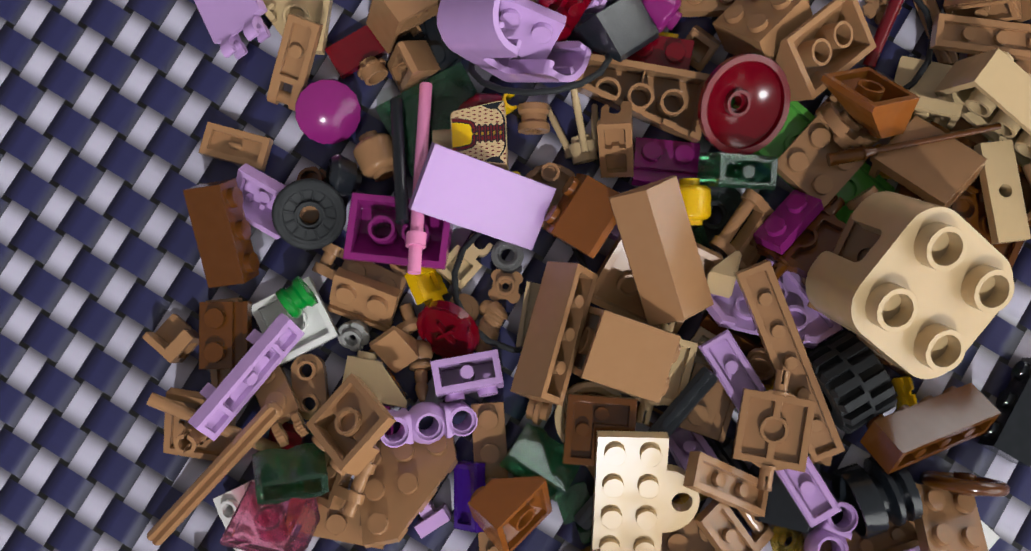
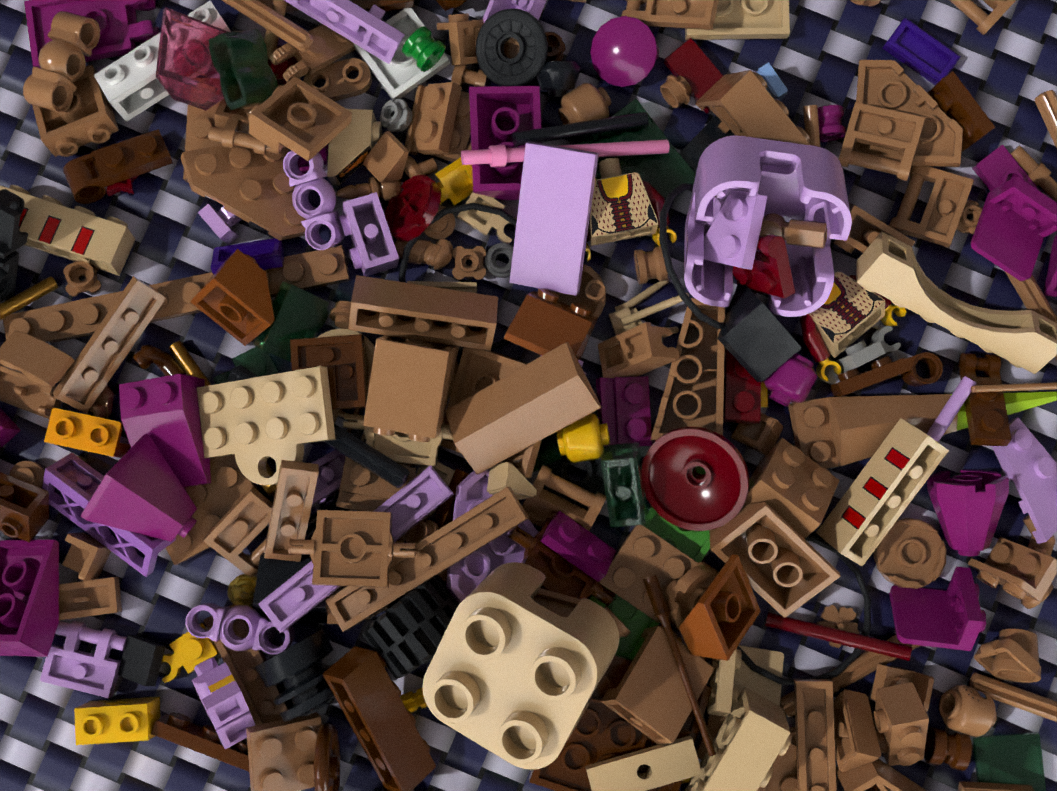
camera: 85 degrees right, 0 degrees up
medium nougat slope [387,40,441,94] -> none
none -> medium nougat bracket [436,13,484,65]

